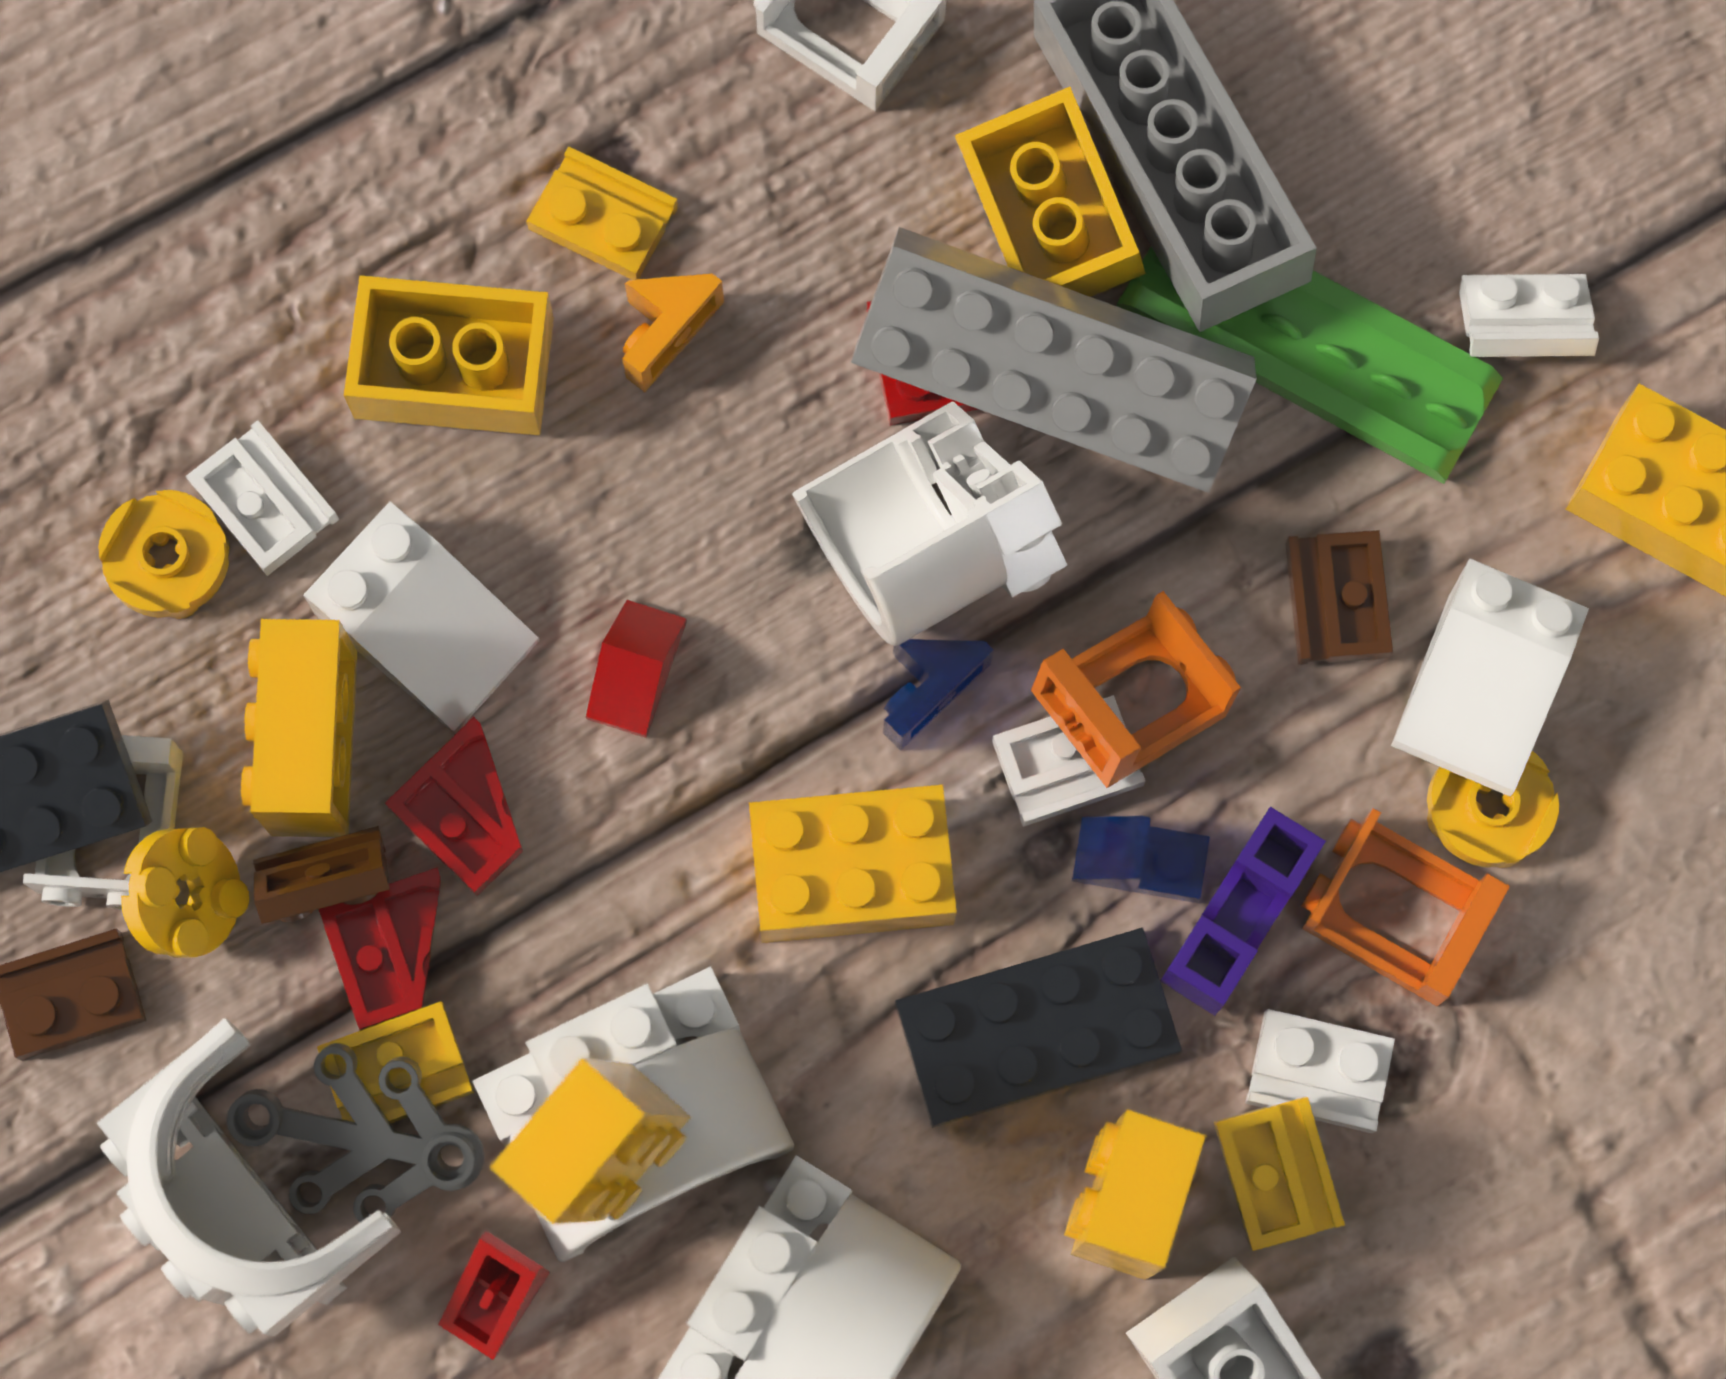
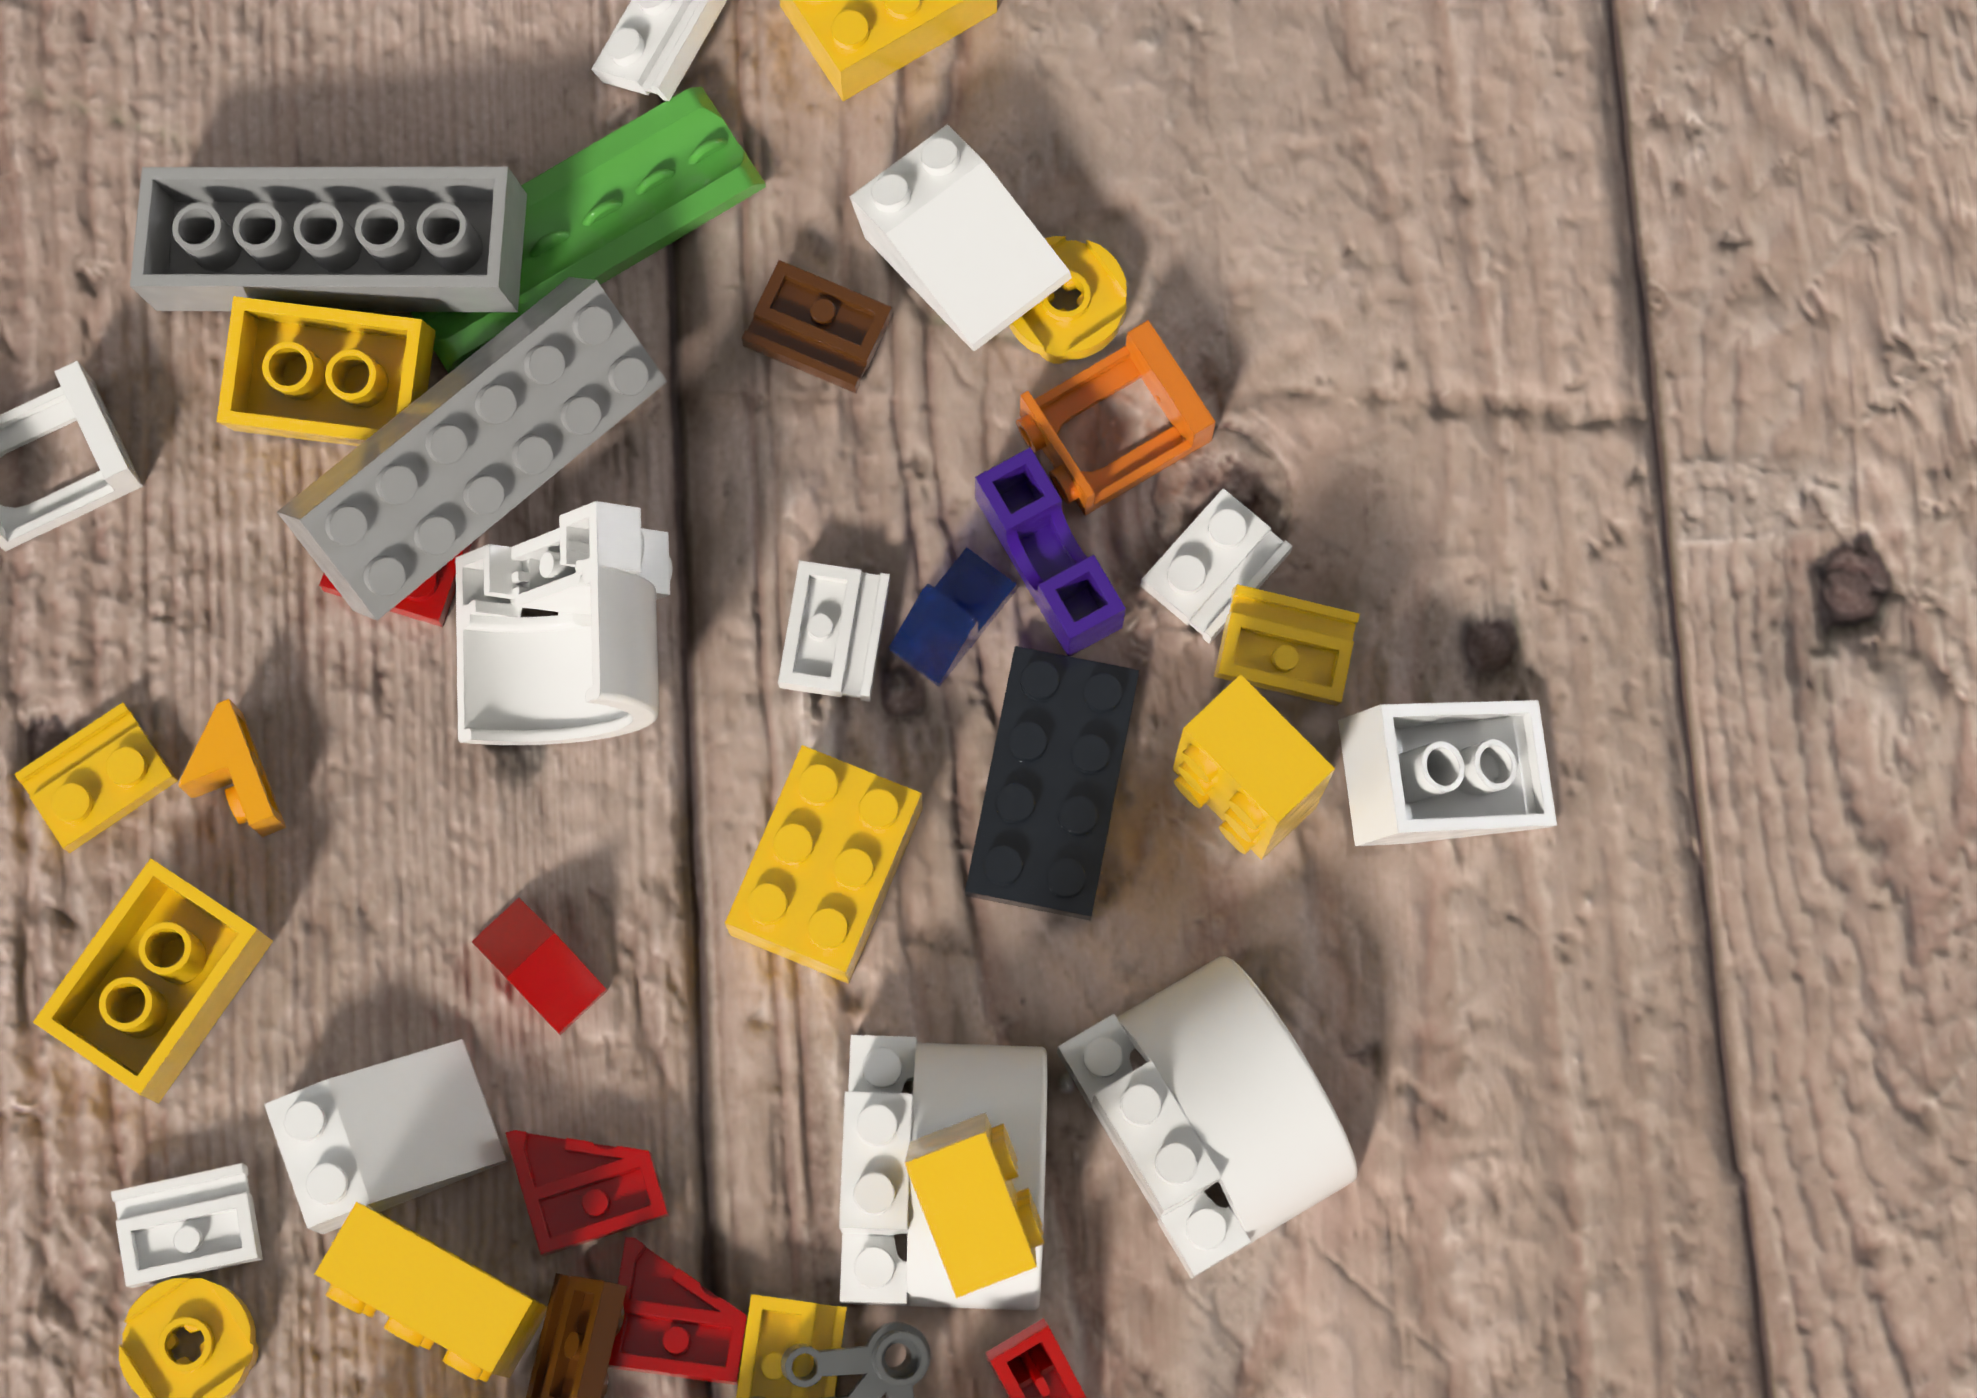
camera: 60 degrees left, 0 degrees up
clear blue slope [883,639,994,751] -> none
orange panel [1031,591,1241,788] -> none

